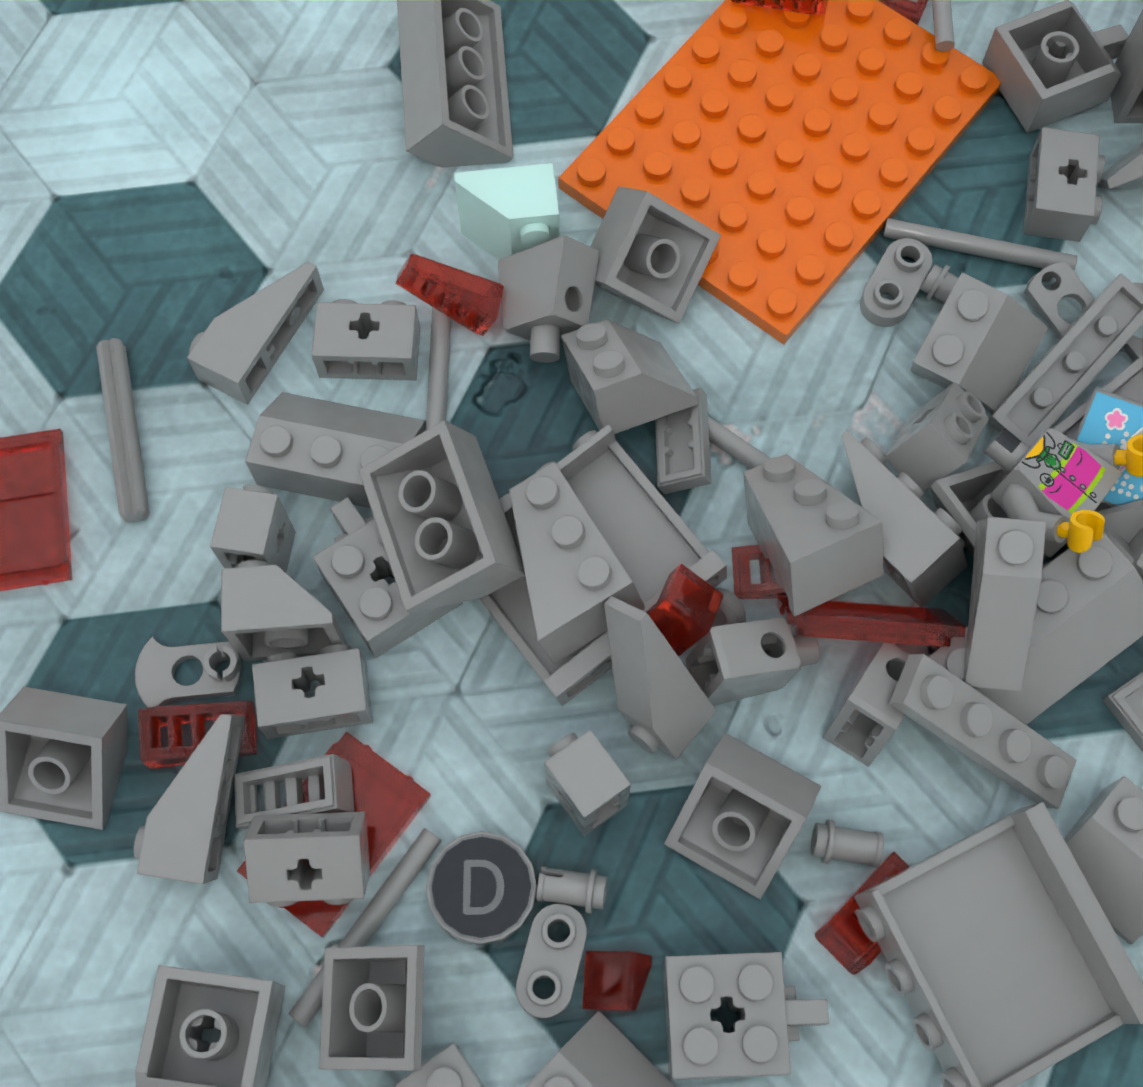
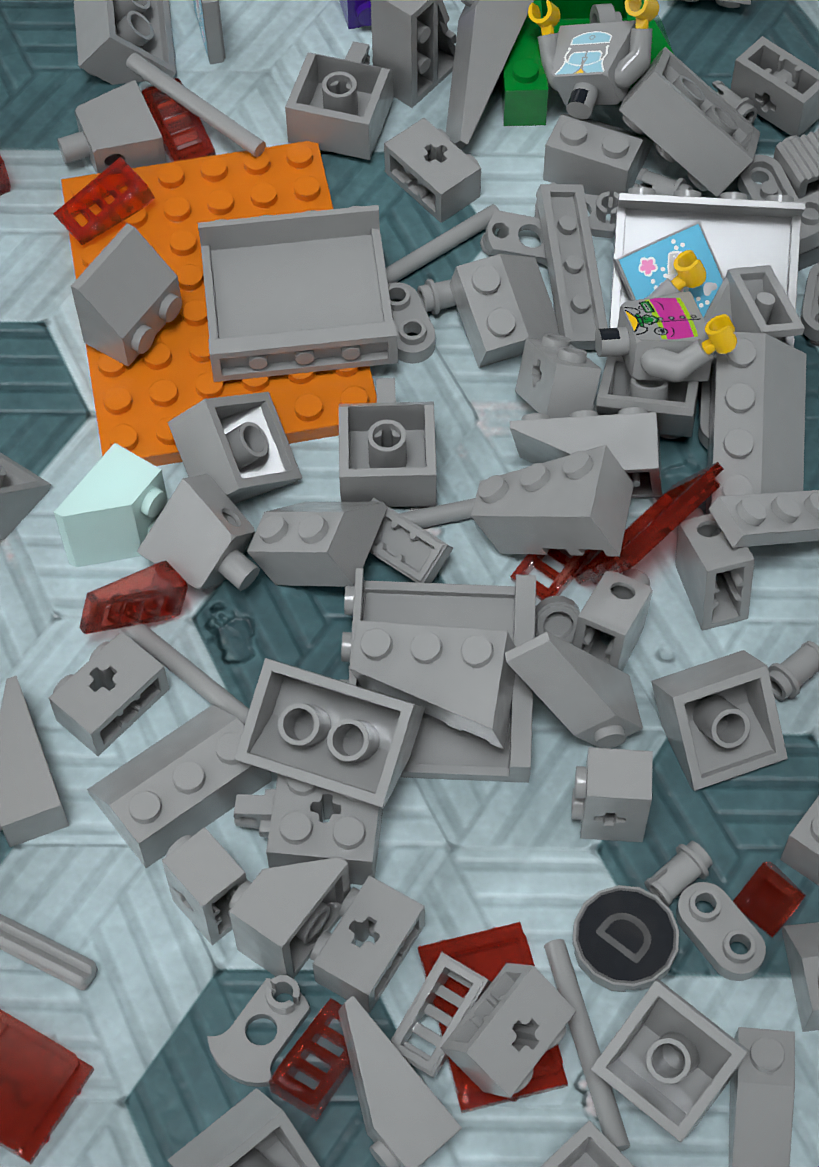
camera: 50 degrees left, 10 degrees down
clear red panel [646,563,724,657] -> none
light grey slope [964,517,1046,692] -> none
none -> light grey slope [71,223,182,367]
none -> light grey panel [198,205,398,382]
none -> light grey hinge [339,378,437,507]

